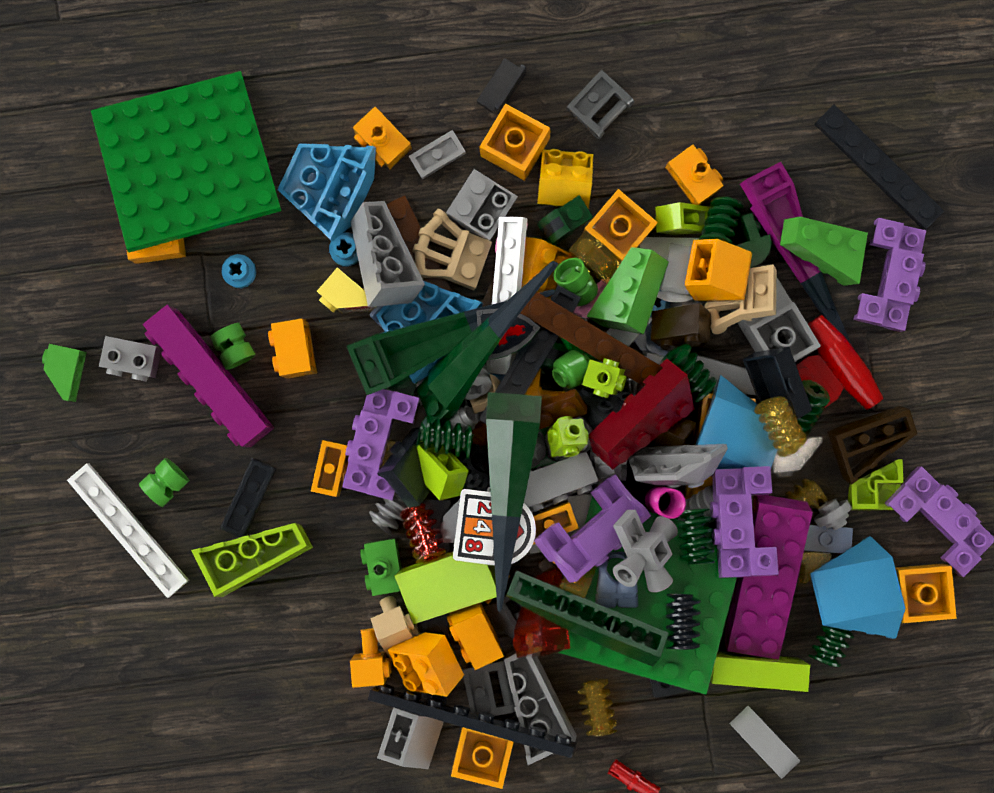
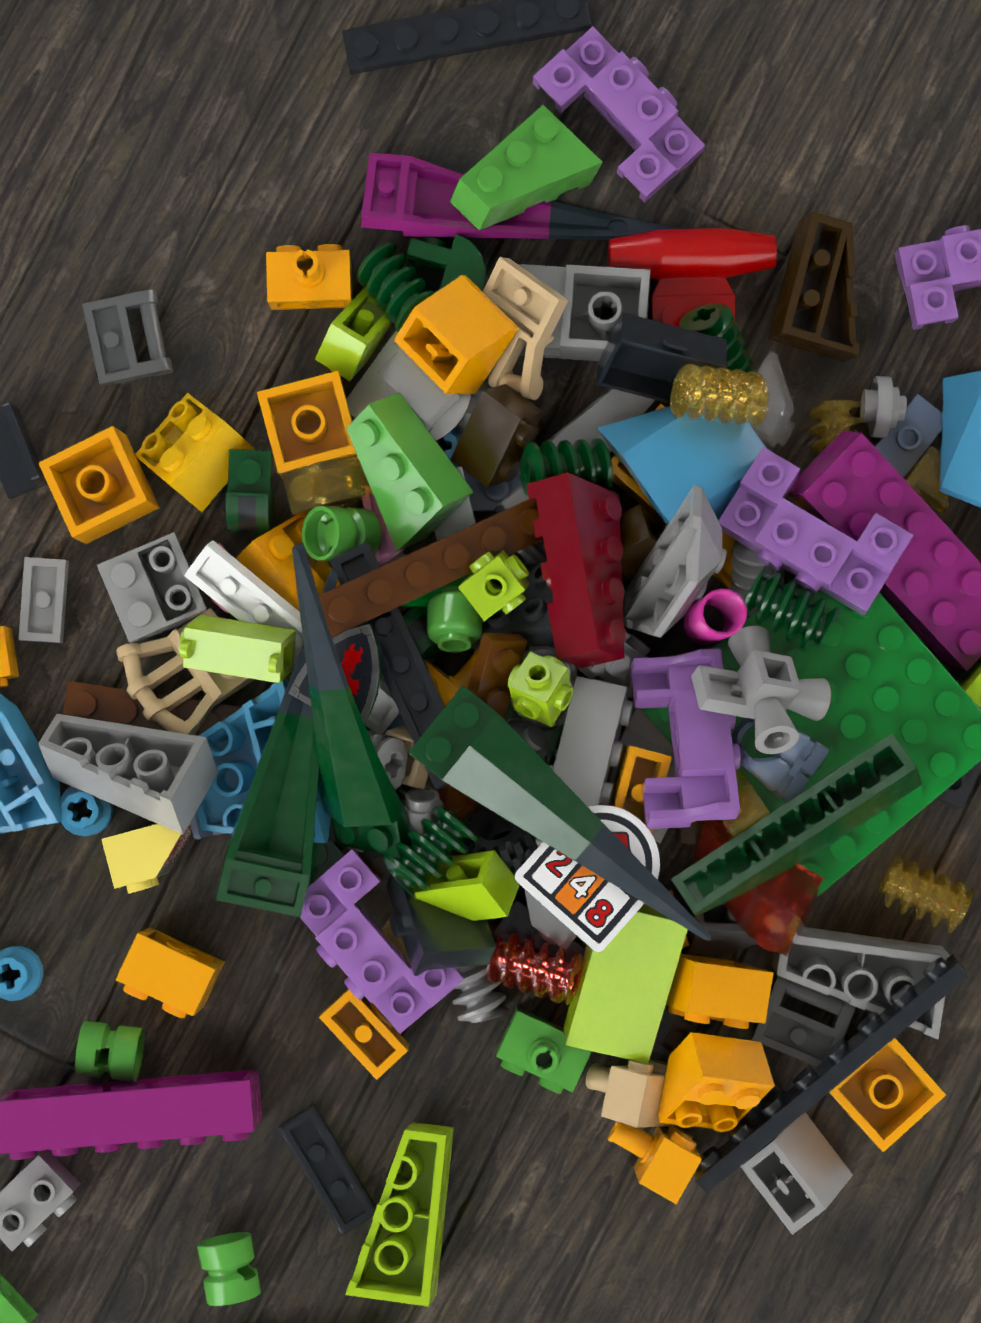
camera: 55 degrees left, 0 degrees up
black piece [666,594,701,650] -> none
lime slope [848,459,904,510] -> none
none -> brick [179,615,296,683]

